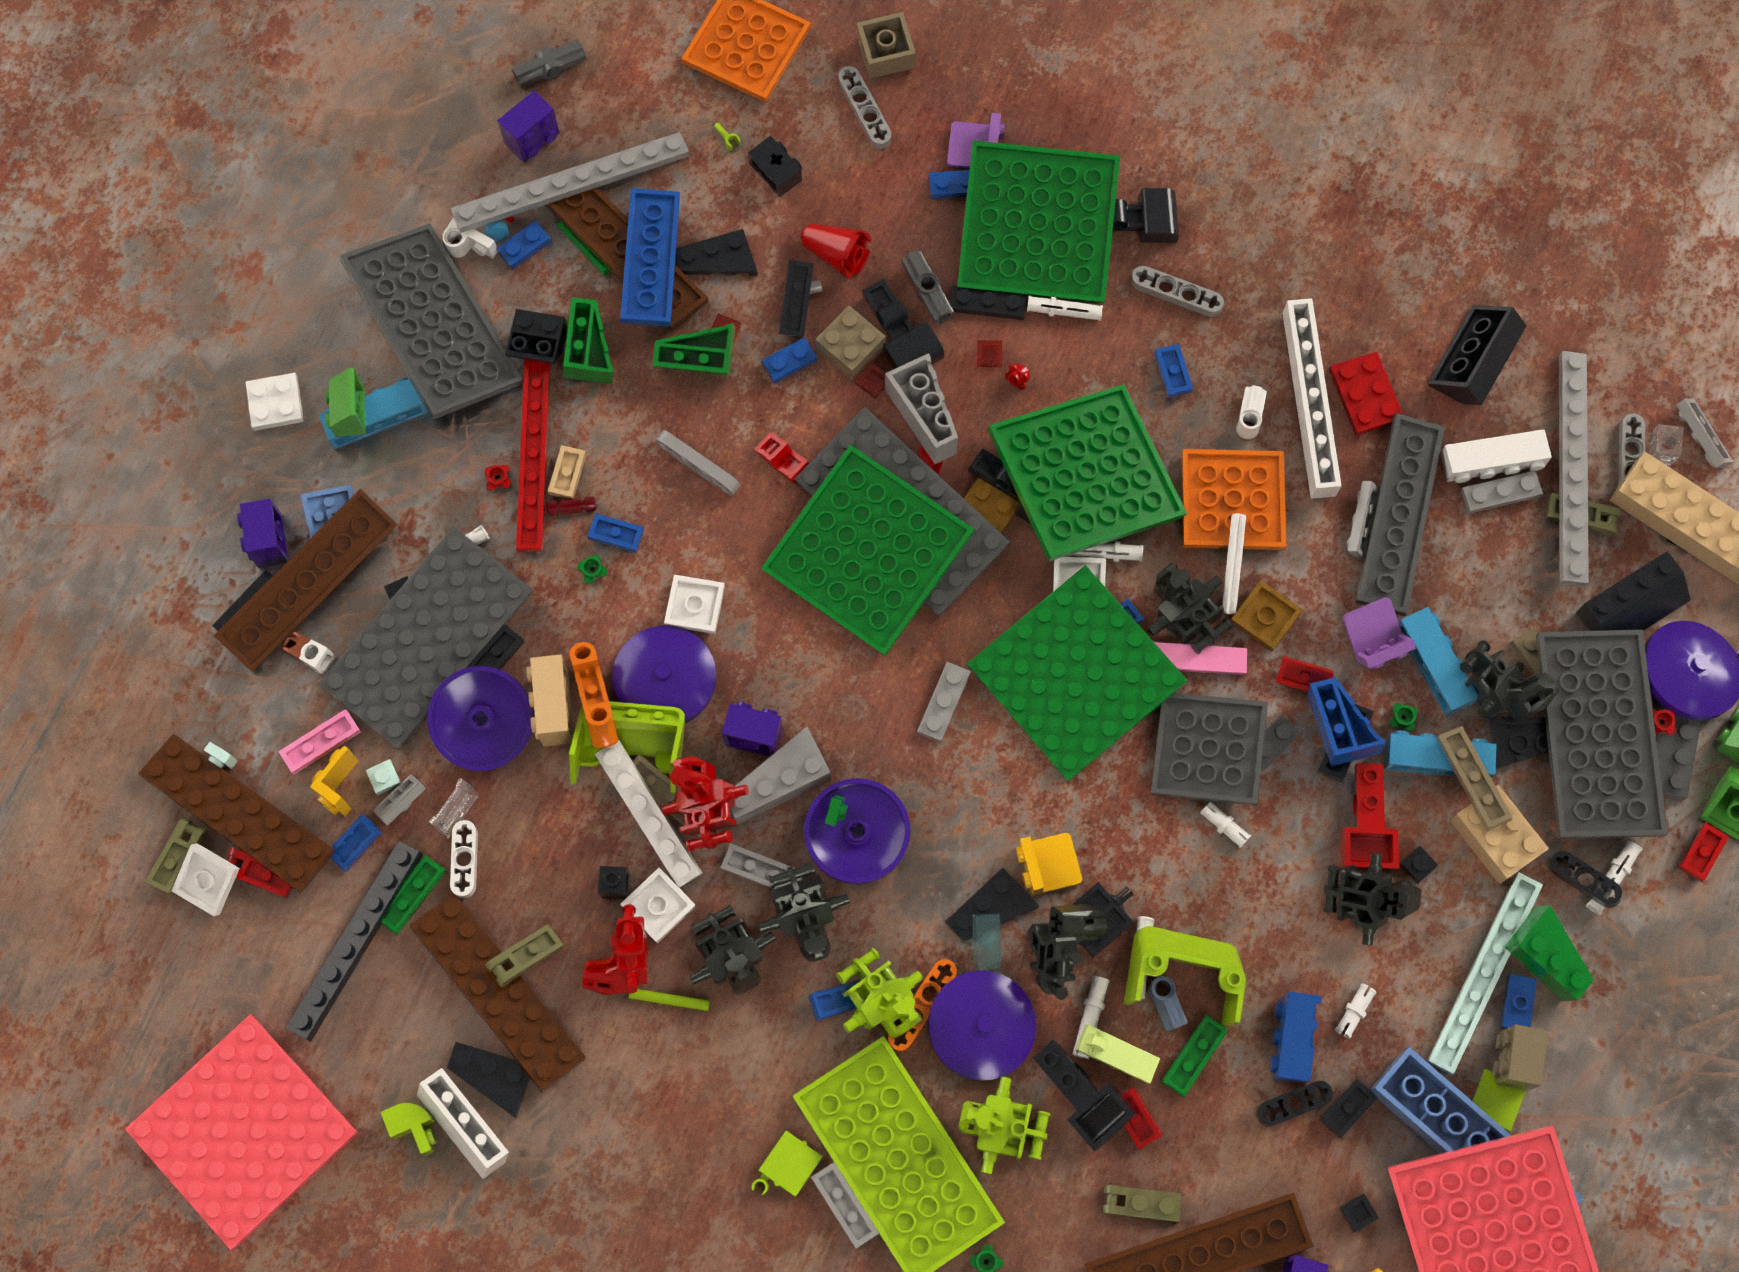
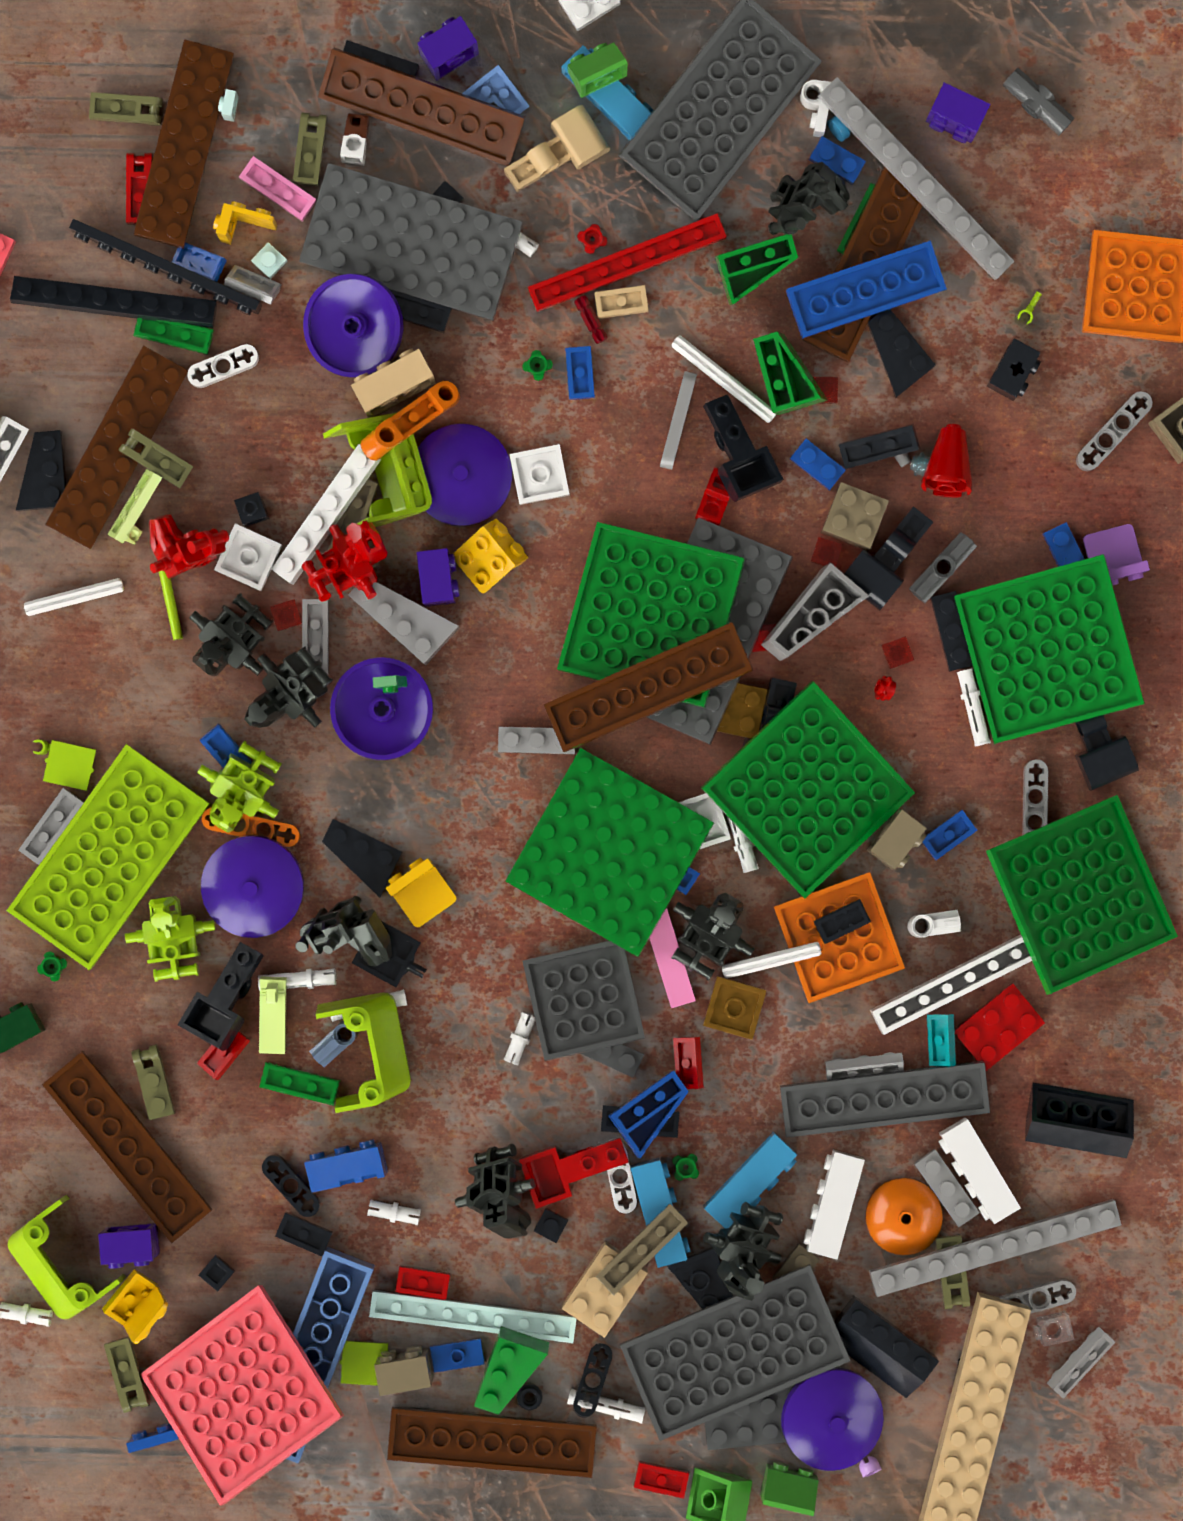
camera: 70 degrees right, 15 degrees up
white plate [171,843,240,916] -> none
clear plate [429,778,479,839] -> none
black slope [505,309,568,364] -> none
clear light blue slope [973,914,1001,971] -> none
medium lavender bracket [1343,597,1416,669] -> none
red plate [1653,709,1676,735] -> none
none -> white axle [24,578,124,616]
none -> black plate [69,219,262,315]
none -> yellowish green hinge [107,469,162,545]
none -> clear red plate [270,599,302,632]
none -> olive plate [293,112,327,186]
none -> reddish brown plate [387,1407,597,1478]
none -> red plate [395,1265,451,1300]
none -> yellow bracket [453,518,528,593]
none -> tan plate [504,105,610,192]
none -> black plate [517,1384,543,1410]
none -> reddish brown plate [544,622,753,752]
none -> white beam [607,1139,637,1213]
none -> white axle [672,335,776,423]
none -> black plate [703,394,784,502]
none -> pearl dark grey piece [768,162,850,235]
none -> white brick [803,1149,865,1260]
none -> black plate [813,899,871,944]
none -> orange dish [865,1178,943,1255]
none -> dark tan brick [866,809,927,869]
none -> clear light blue plate [910,452,930,477]
none -> teal plate [927,1014,956,1066]
none -> green plate [986,795,1178,995]

